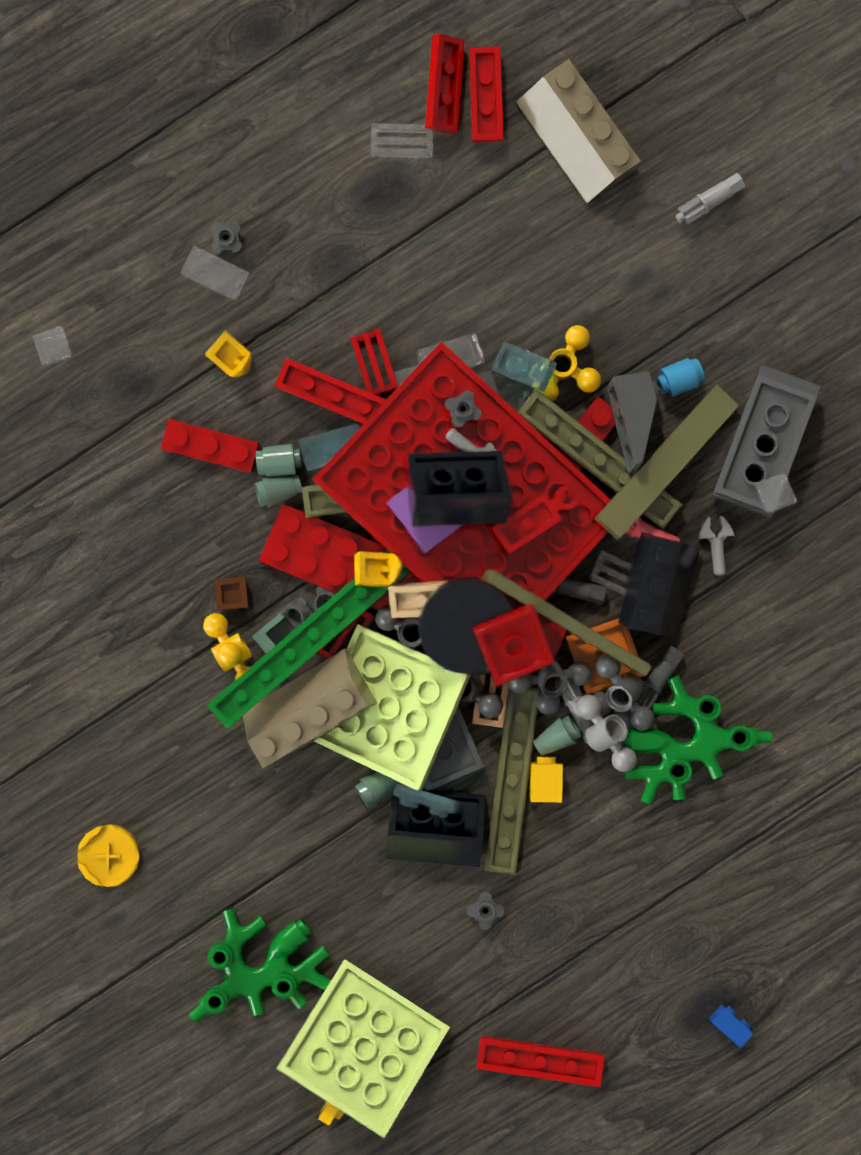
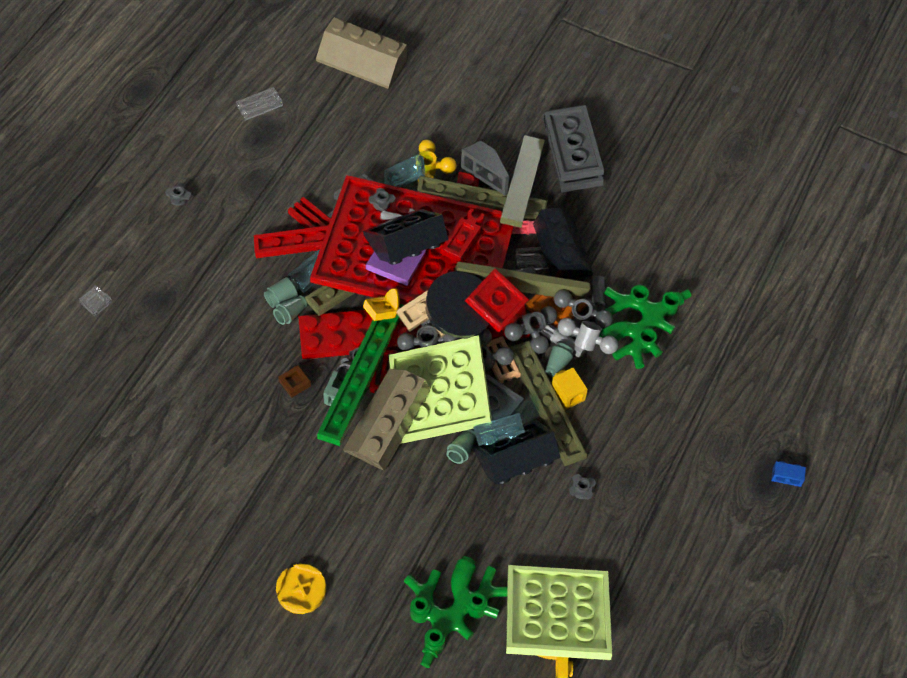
camera: 30 degrees left, 30 degrees down
red plate [161,419,260,473] -> none
clear tile [180,246,250,302] -> none
yellow piece [203,613,252,680] -> none
yellow plate [205,330,252,378] -> none
red plate [425,33,465,134] -> none
red plate [469,46,503,143] -> none
red plate [476,1035,605,1087] -> none
dark azure brick [656,358,705,398] -> none
light grey piece [675,173,746,224] -> none
light grey bar [699,516,734,576] -> none
clear tile [754,473,797,514] -> none

